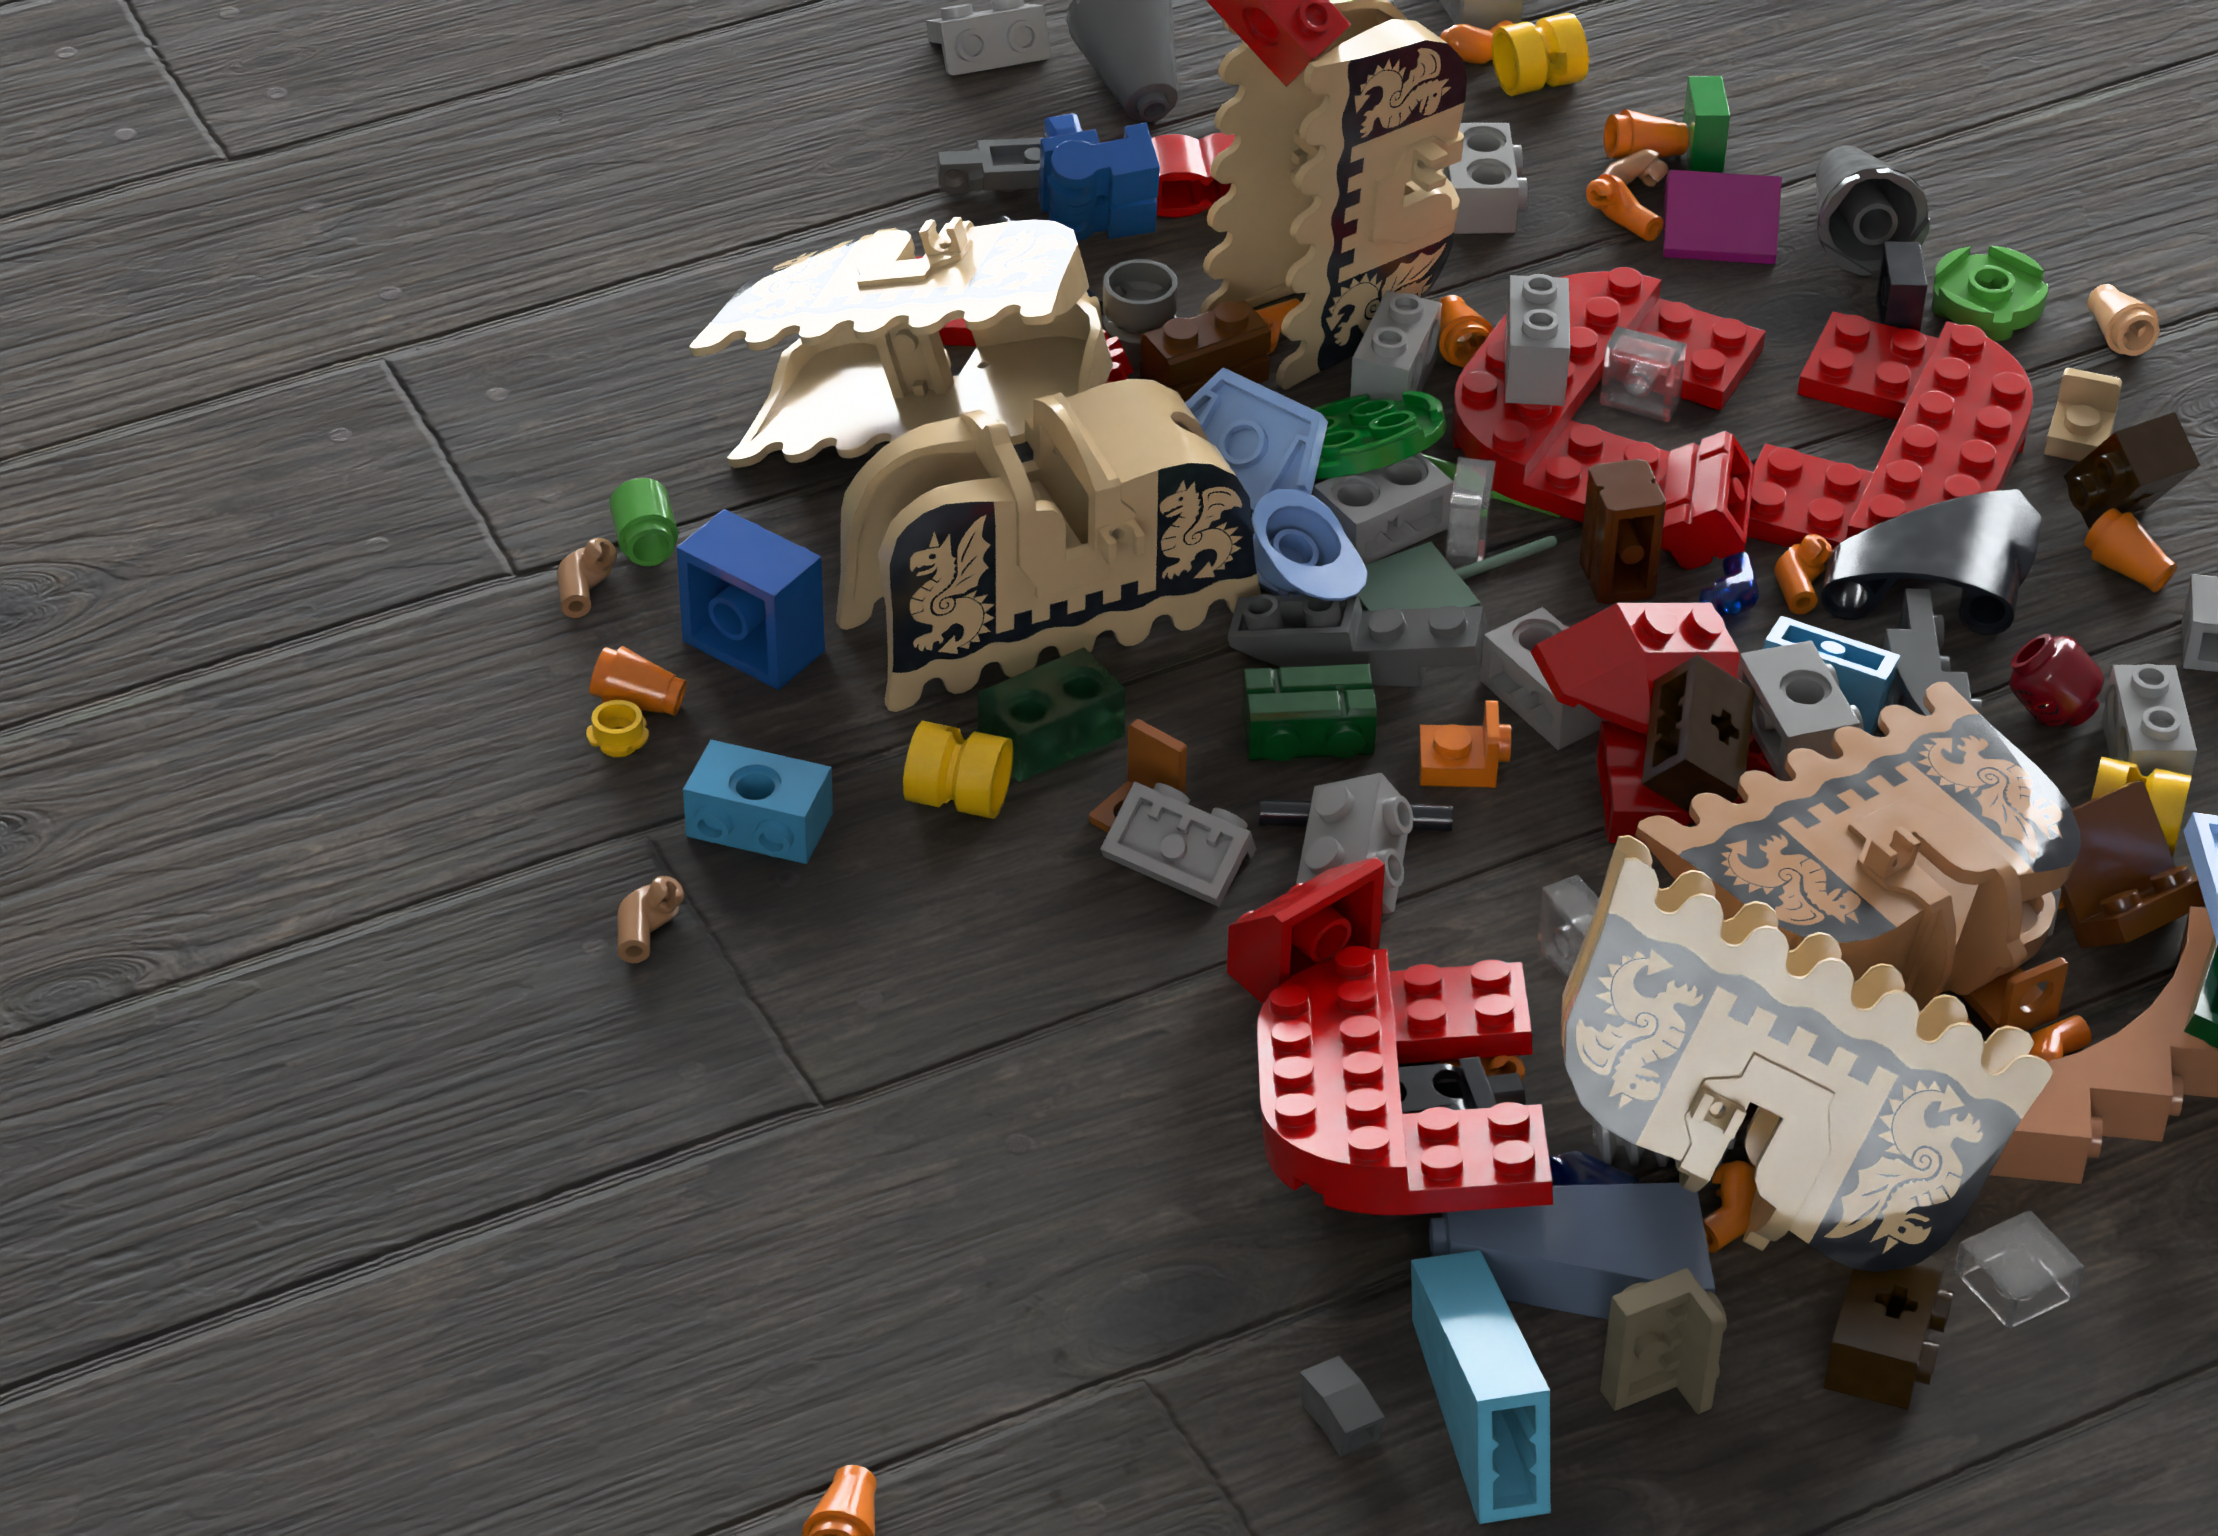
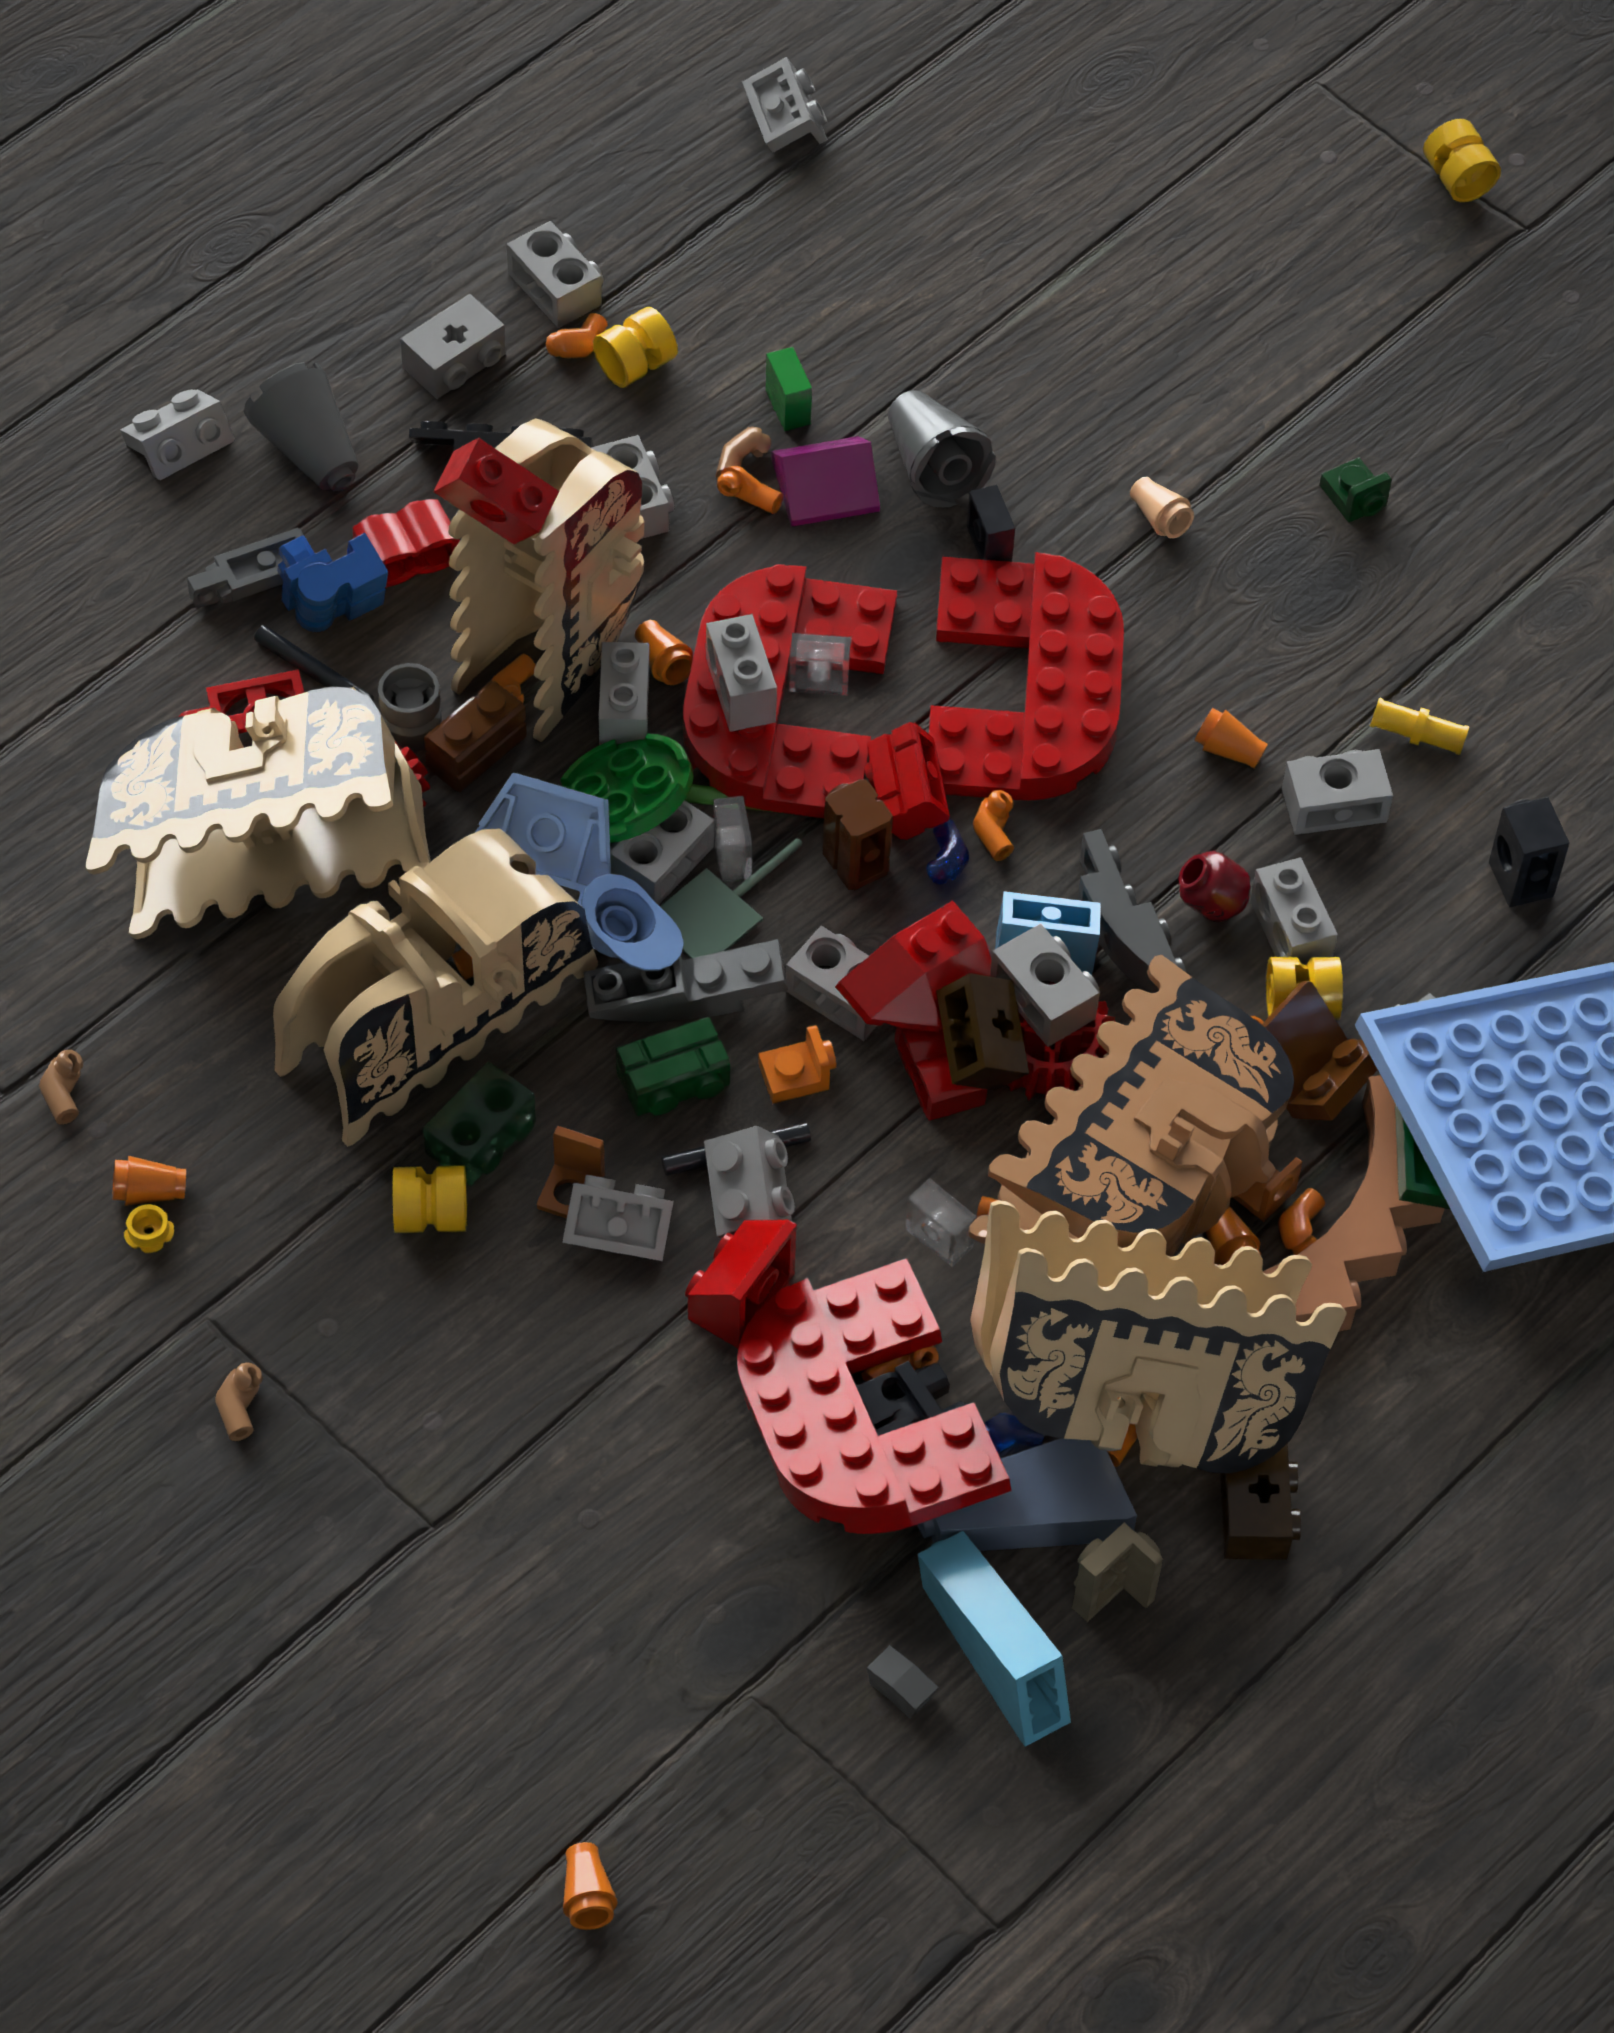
camera: 20 degrees left, 15 degrees up
bright green brick [609,478,678,566] -> none
blue brick [676,509,825,690] -> none
dark azure brick [683,740,833,864] -> none
orange cone [1603,109,1689,160] -> none
black panel [1821,489,2042,635] -> none
bright green plate [1931,246,2048,341] -> none
clear piece [1954,1210,2085,1329] -> none
tan bracket [2044,368,2122,462] -> none
dark brown brick [2064,412,2201,529] -> none

